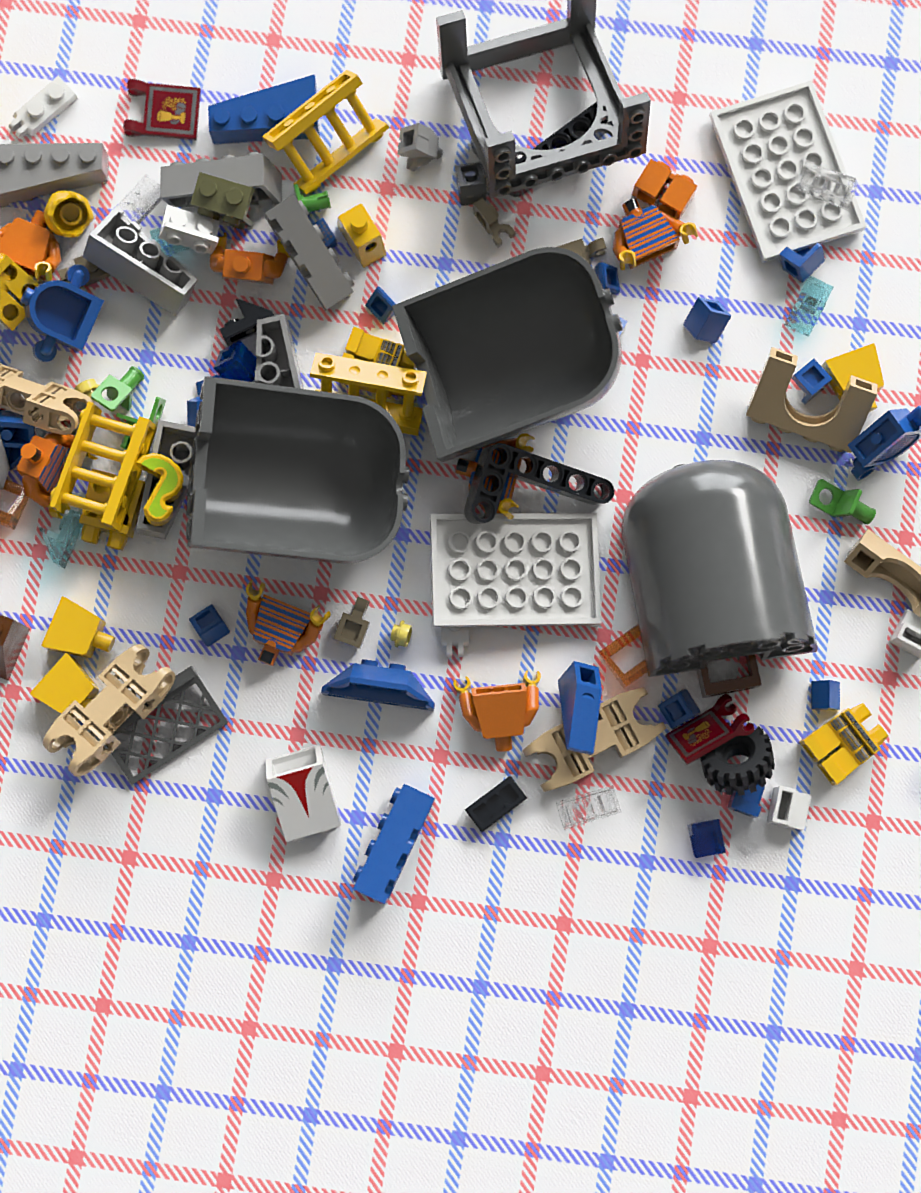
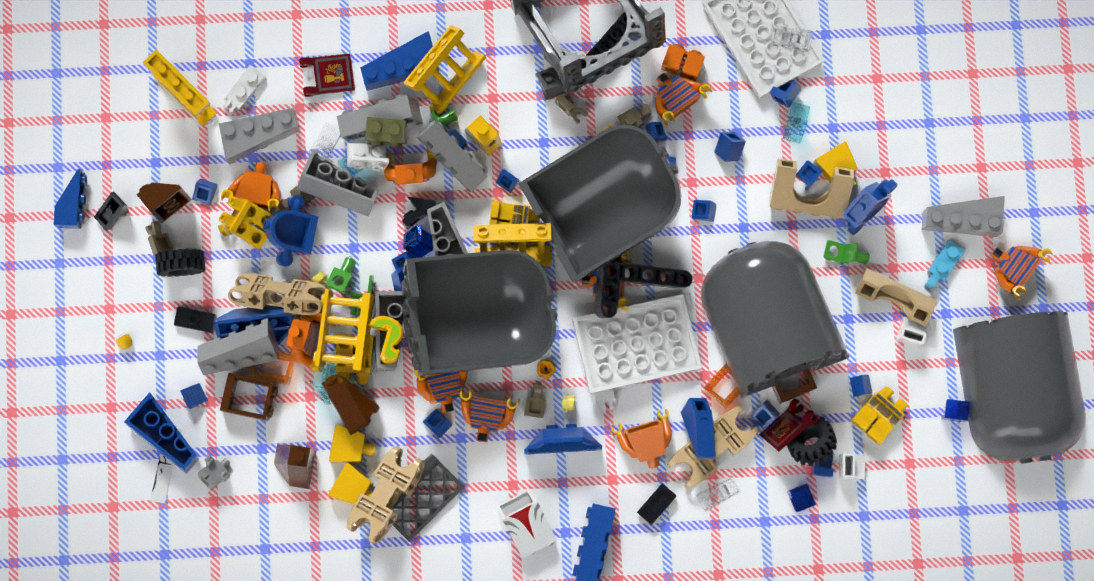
camera: 15 degrees left, 0 degrees up
yellow hair [44,191,94,238] -> none
light grey piece [397,123,443,171] -> none
none -> reddish brown slope [321,374,380,435]
none -> orange torso [413,370,468,413]
none -> light orange plate [537,360,555,379]
none -> blue slope [691,200,717,222]

